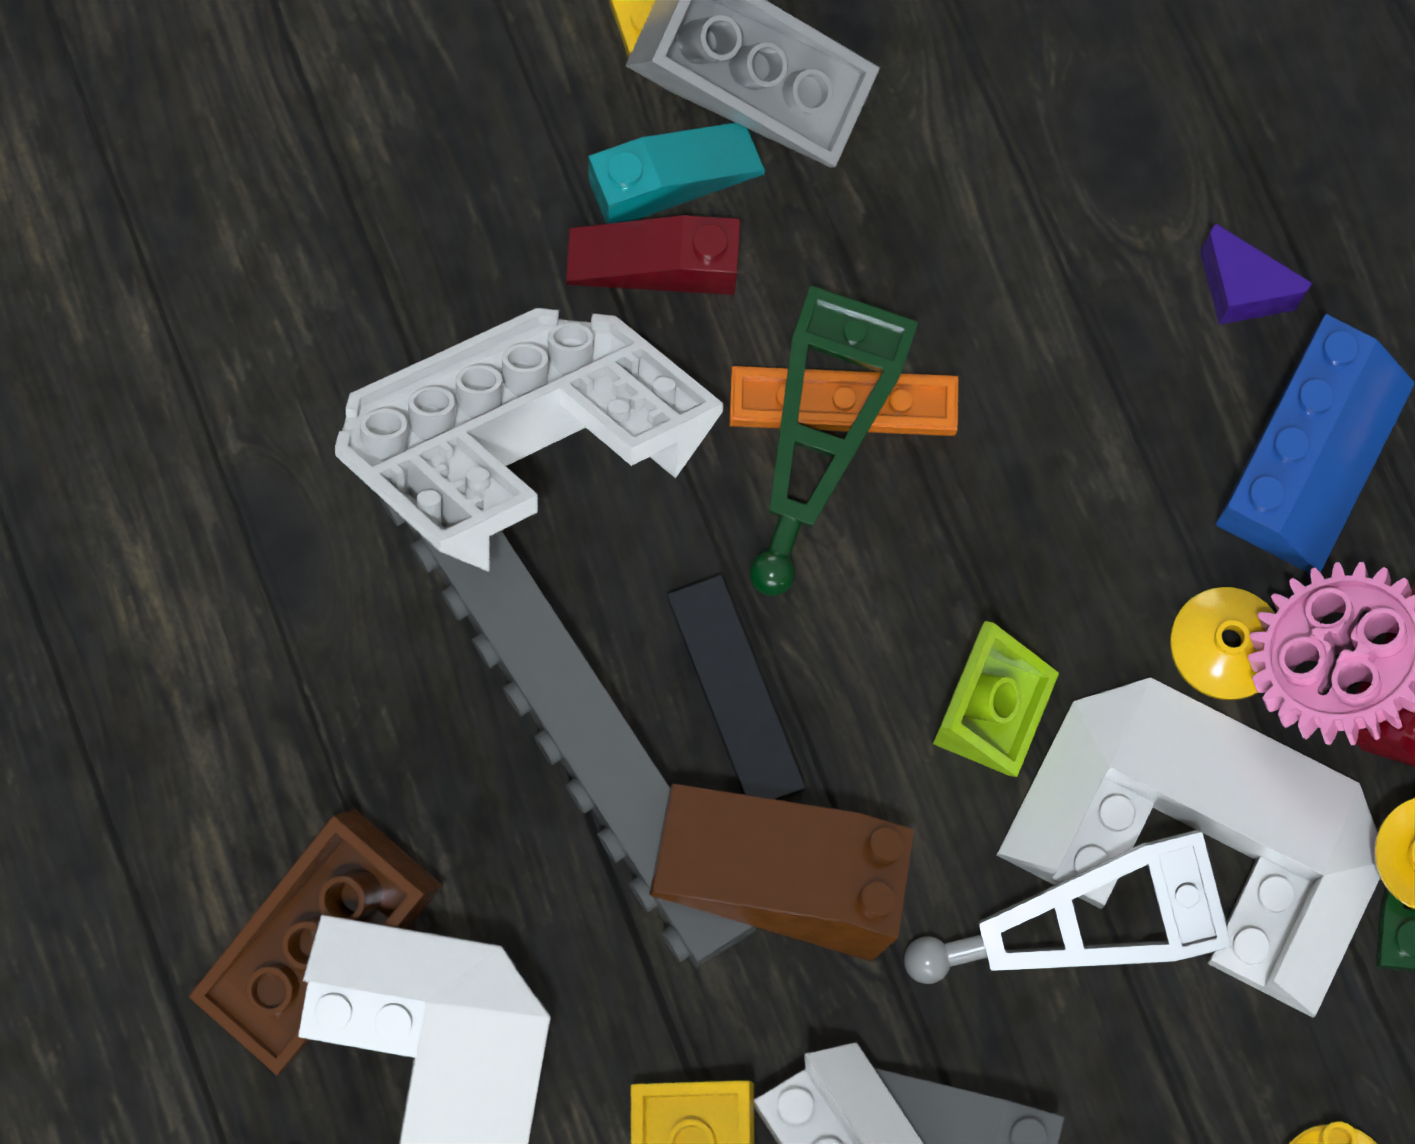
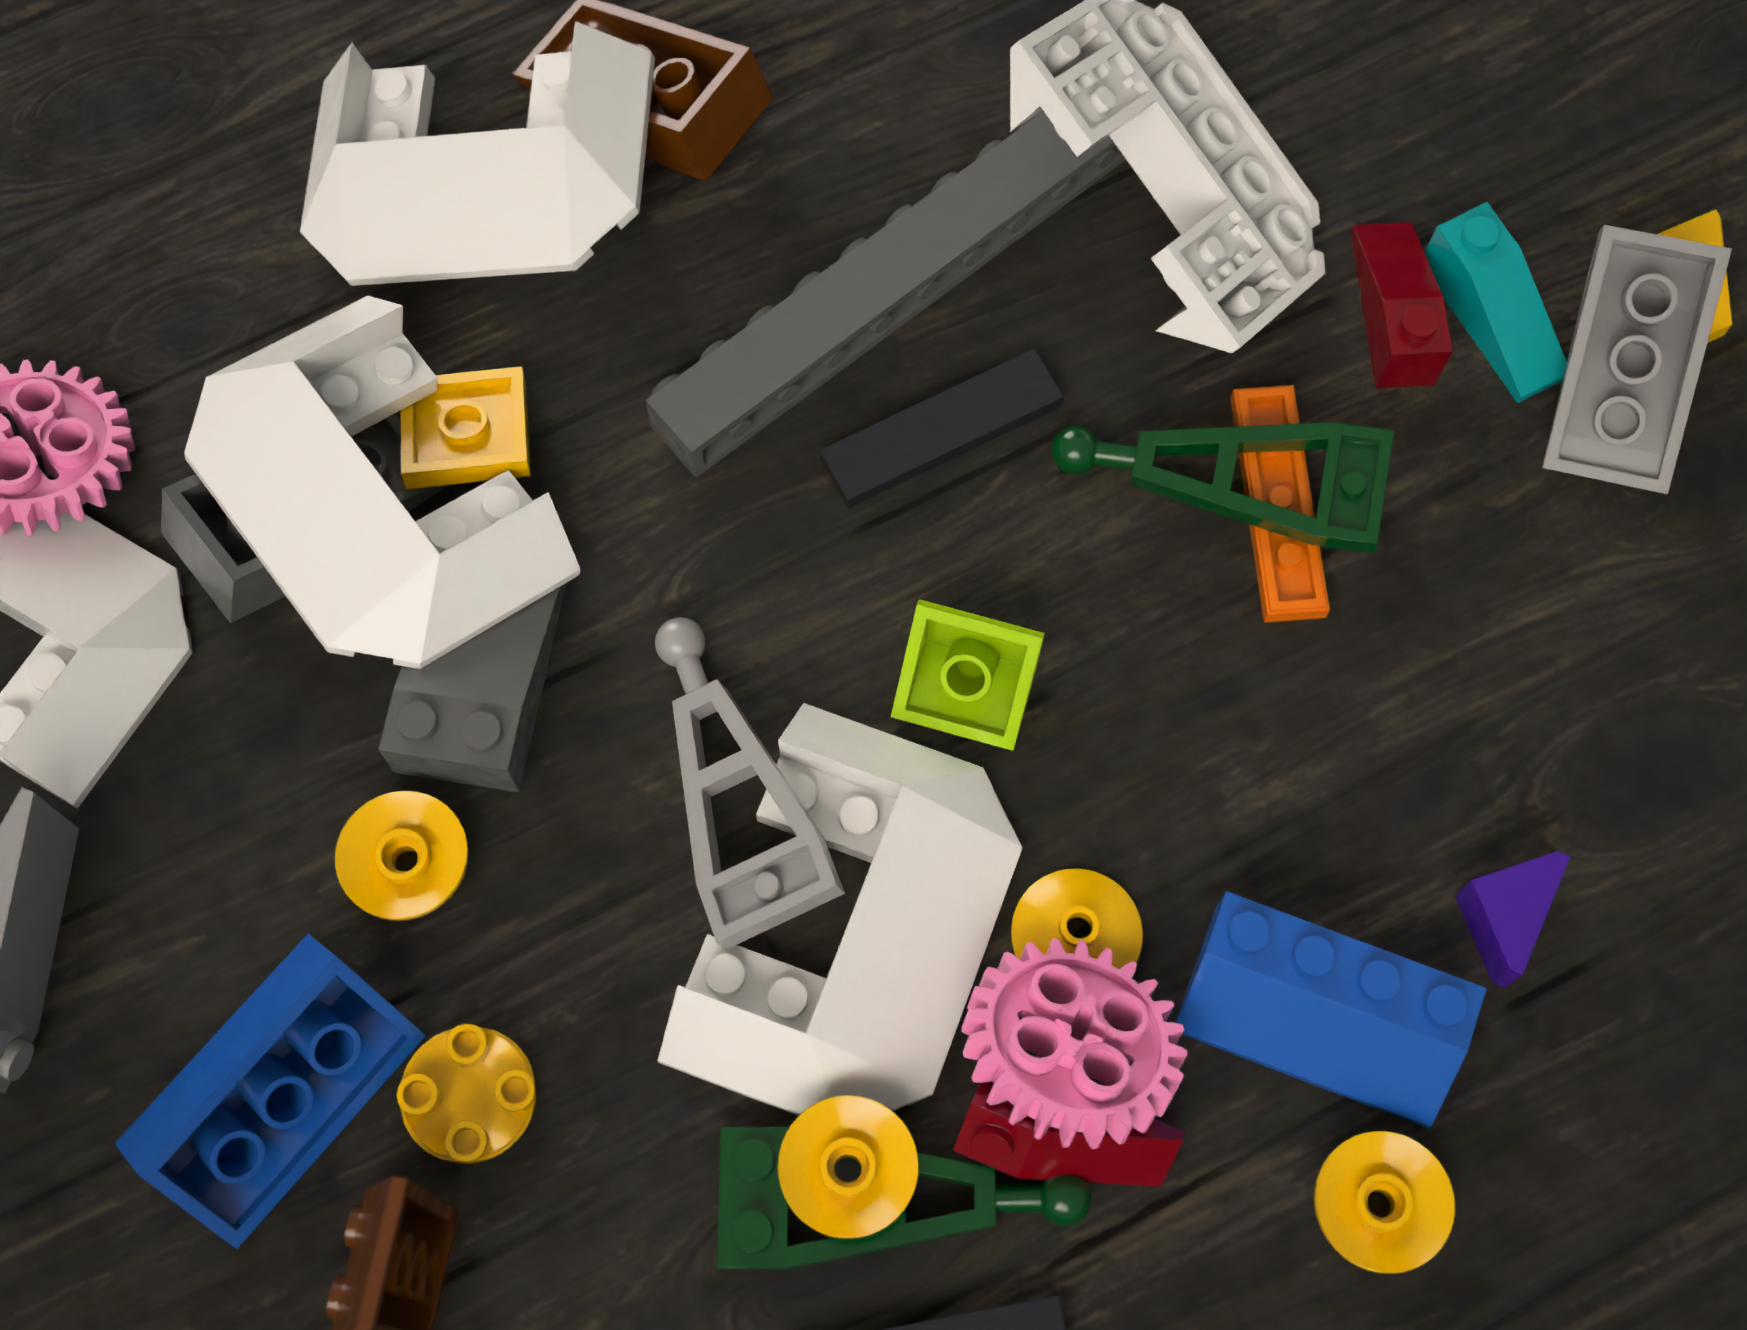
camera: 90 degrees right, 5 degrees down
reddish brown slope [649,784,914,961] -> none

